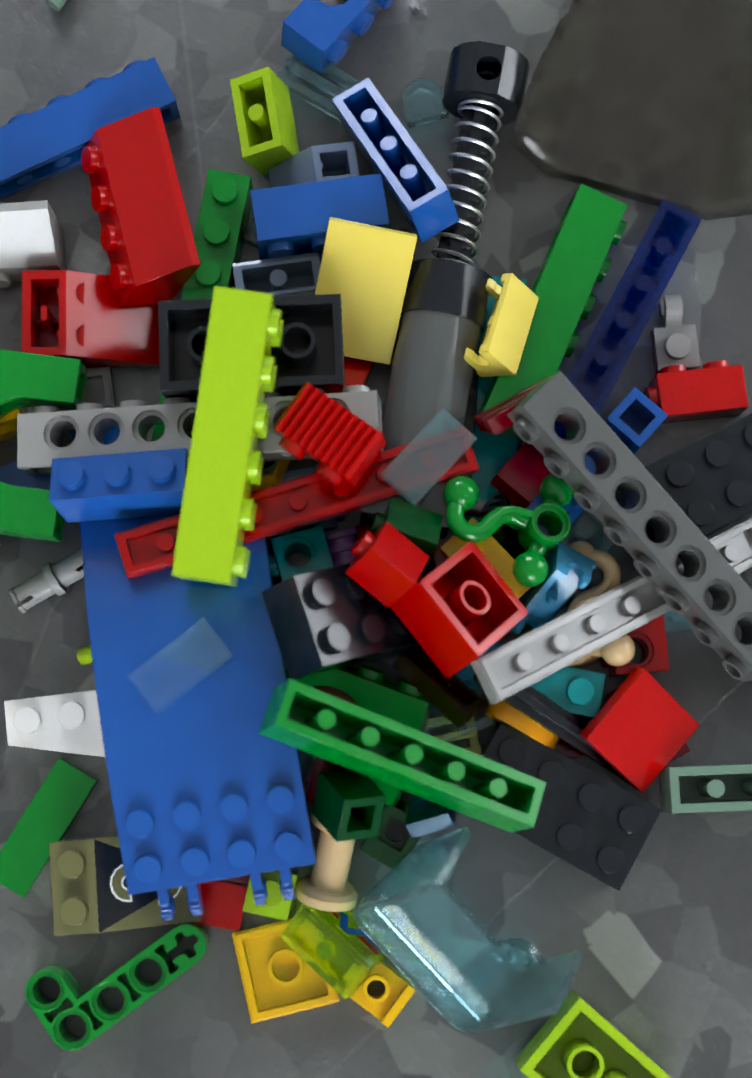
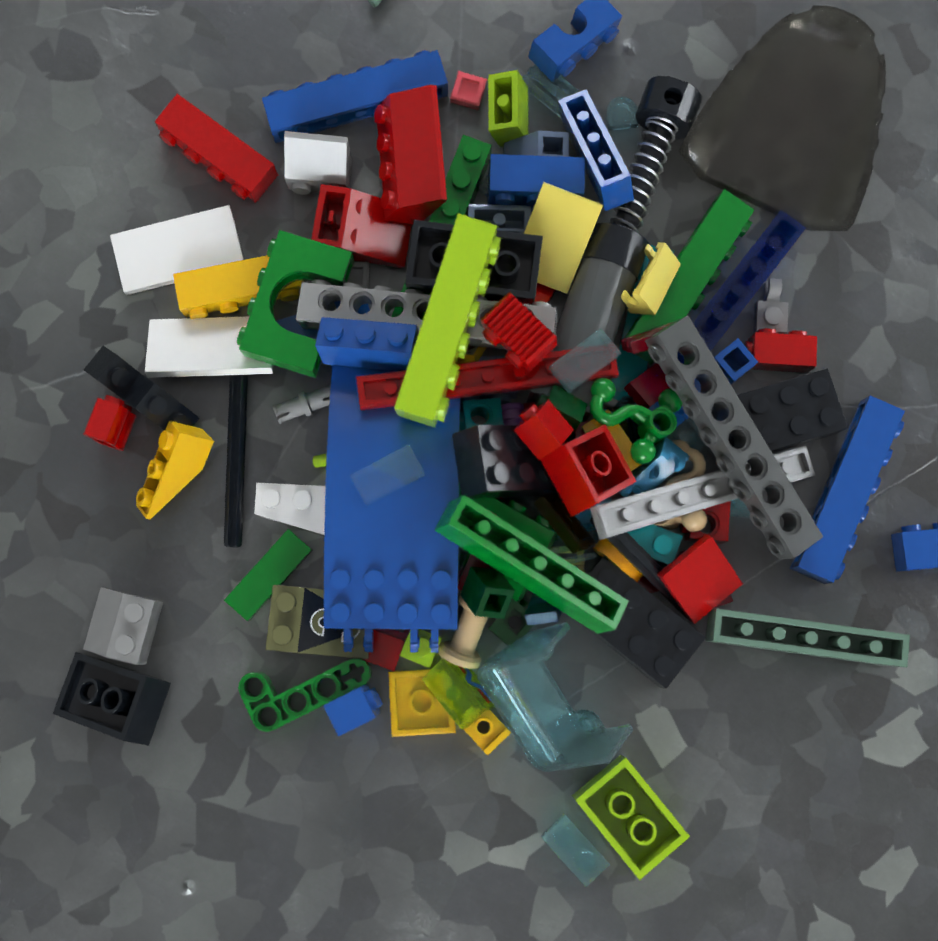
camera: 10 degrees right, 0 degrees up
none -> blue brick [323,684,383,737]
none -> coral tile [450,71,487,111]

